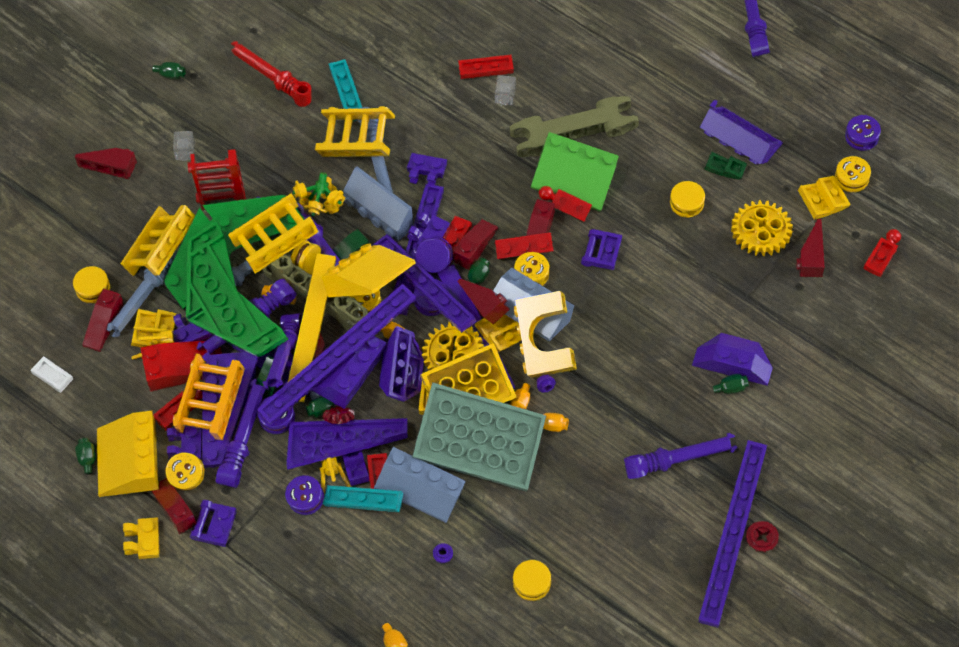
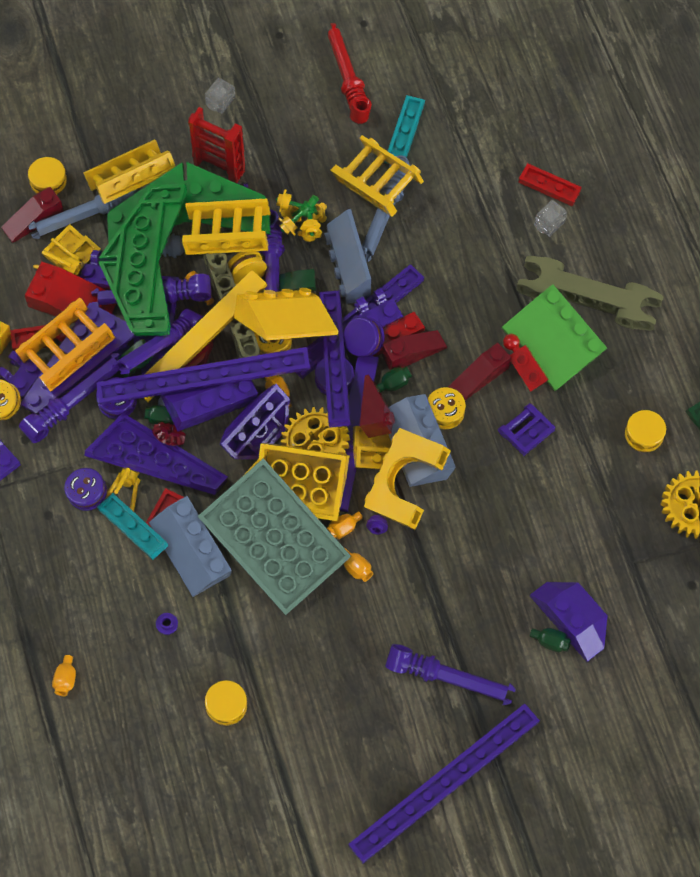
camera: 30 degrees right, 5 degrees up
dark red slope [75,148,137,179] -> none
dark green plant [152,62,186,80] -> none
dark purple slope [342,450,370,486] -> none
dark purple plate [407,153,447,185] -> none
red plate [495,232,554,259] -> none
dark red gear [746,521,779,553] -> none

